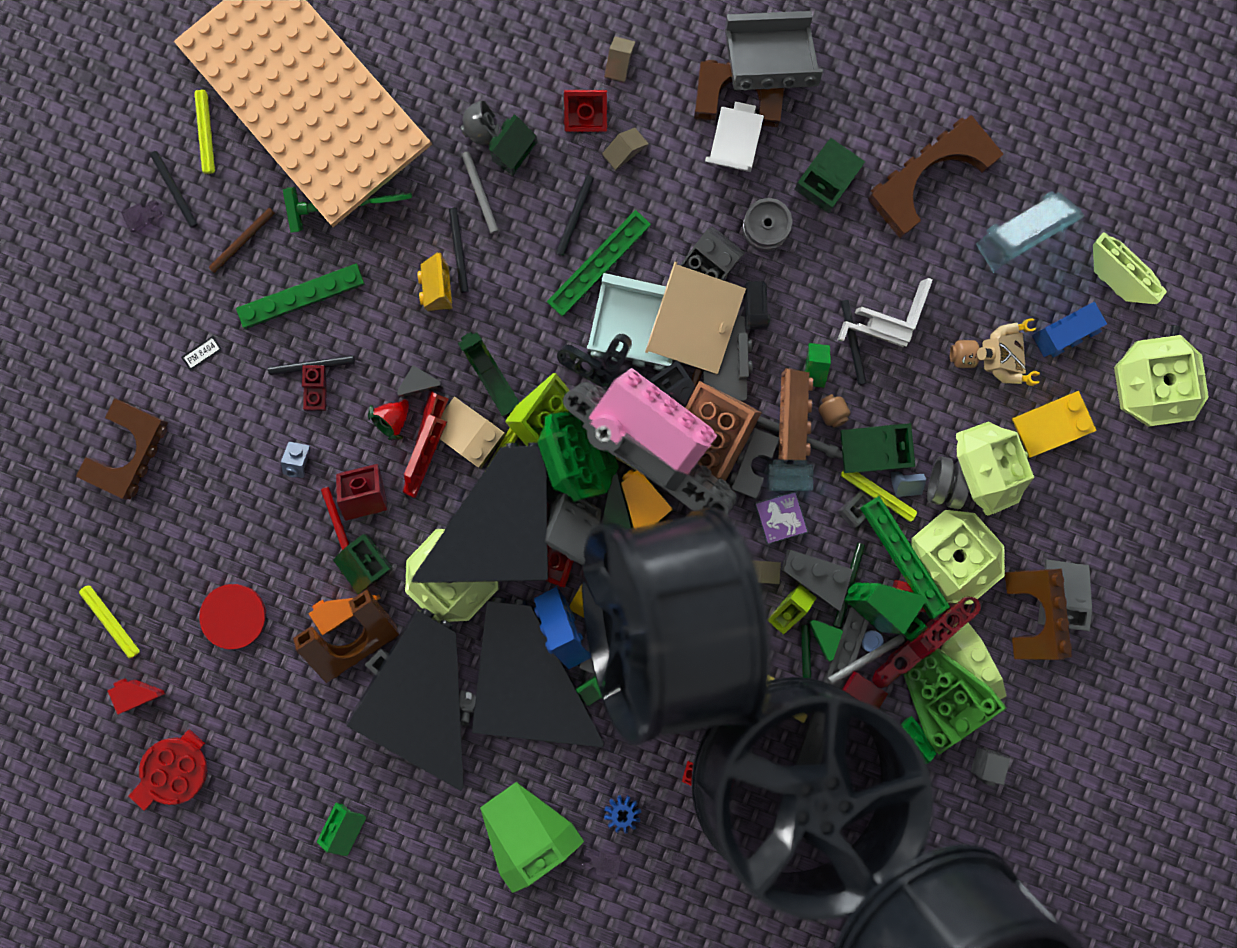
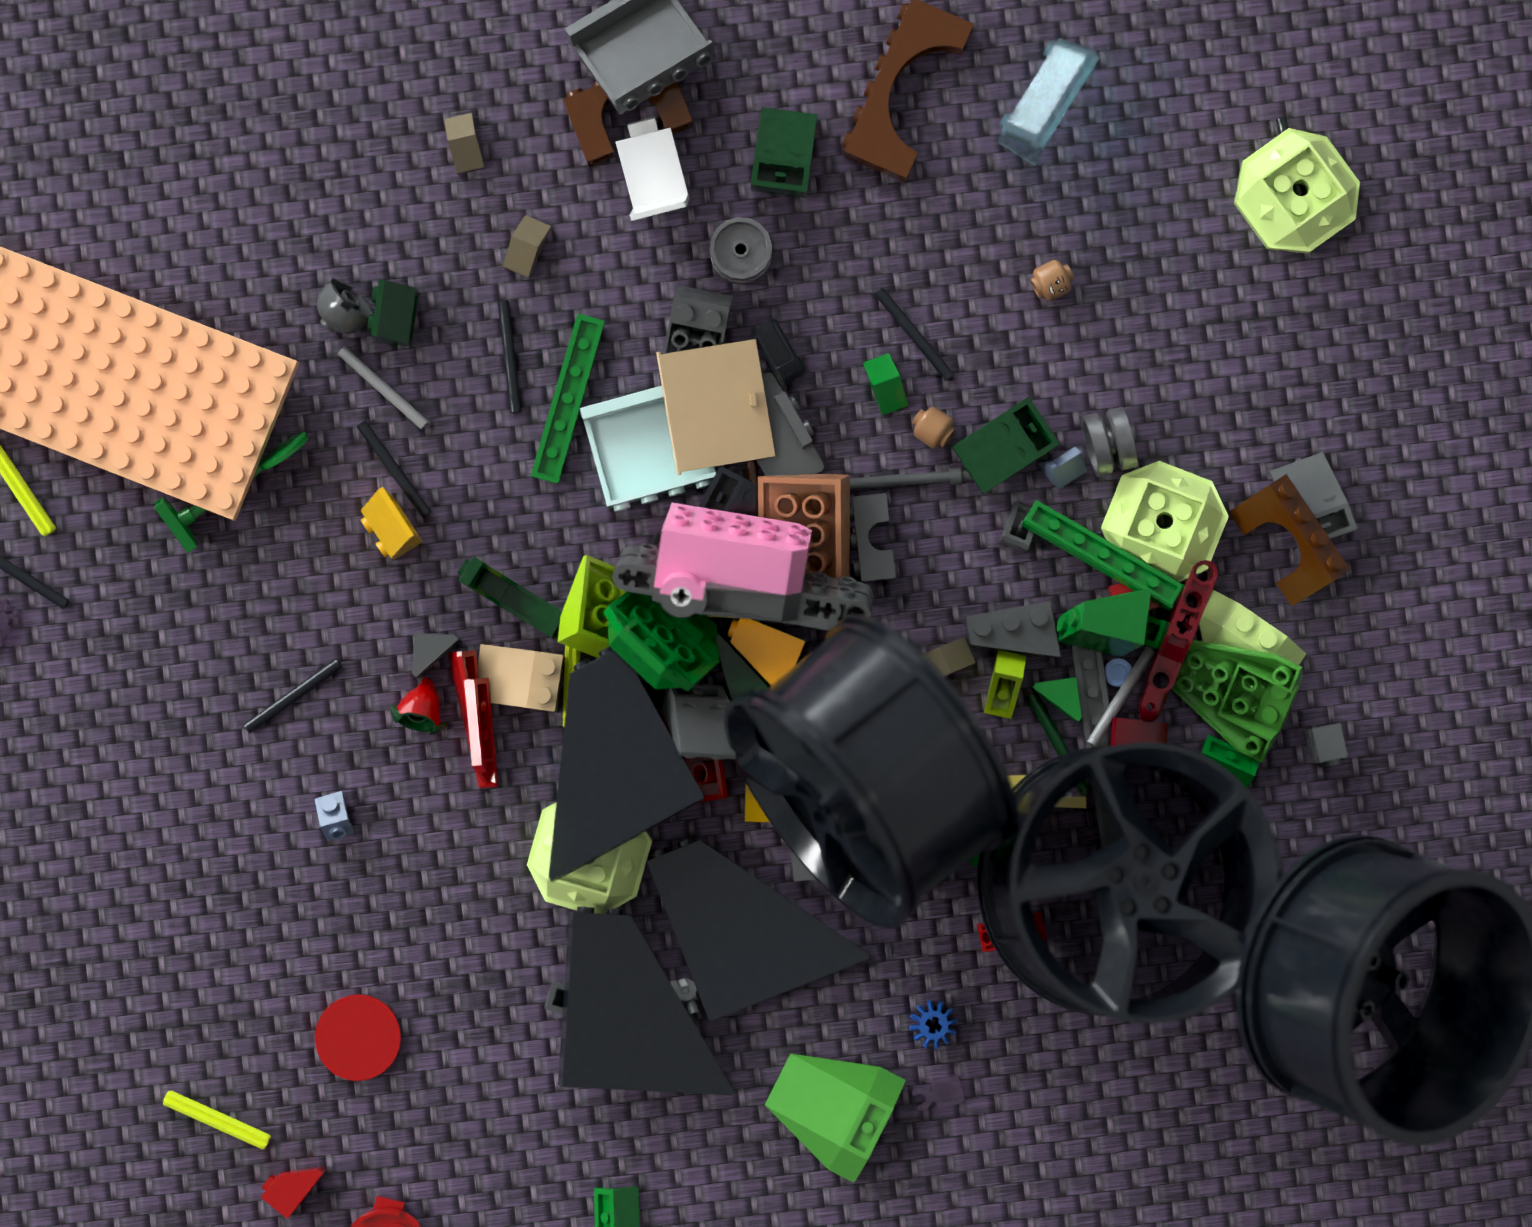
camera: 25 degrees left, 0 degrees up
reddish brown arch [76,398,168,500] -> none
sticker [181,336,222,371] -> none
reddish brown bar [208,208,275,273] -> none
green plate [236,263,365,329] -> none
reddish brown arch [293,590,400,683] -> none
dark red slope [302,365,326,411] -> none
orange slope [308,595,381,635] -> none
red bar [321,487,349,550] -> none
dark green slope [333,534,394,595] -> none
dark red slope [336,464,387,521] -> none
blue wedge [534,587,591,669] -> none
black beam [557,334,632,387] -> none
red slope [564,90,607,132] -> none
green panel [575,676,602,706] -> none
tile [754,491,808,545] -> none
clear light blue brick [767,460,813,491] -> none
nougat slope [778,369,813,460] -> none
dark green bar [833,542,865,628] -> none
white piece [837,278,932,347] -> none
neon yellow axle [841,470,917,522] -> none
yellowish green piece [956,422,1034,516] -> none
tan torso [977,318,1040,386] -> none
yellow slope [1012,391,1097,458] -> none
blue wedge [1032,301,1107,358] -> none
yellowish green wedge [1093,232,1167,304] -> none

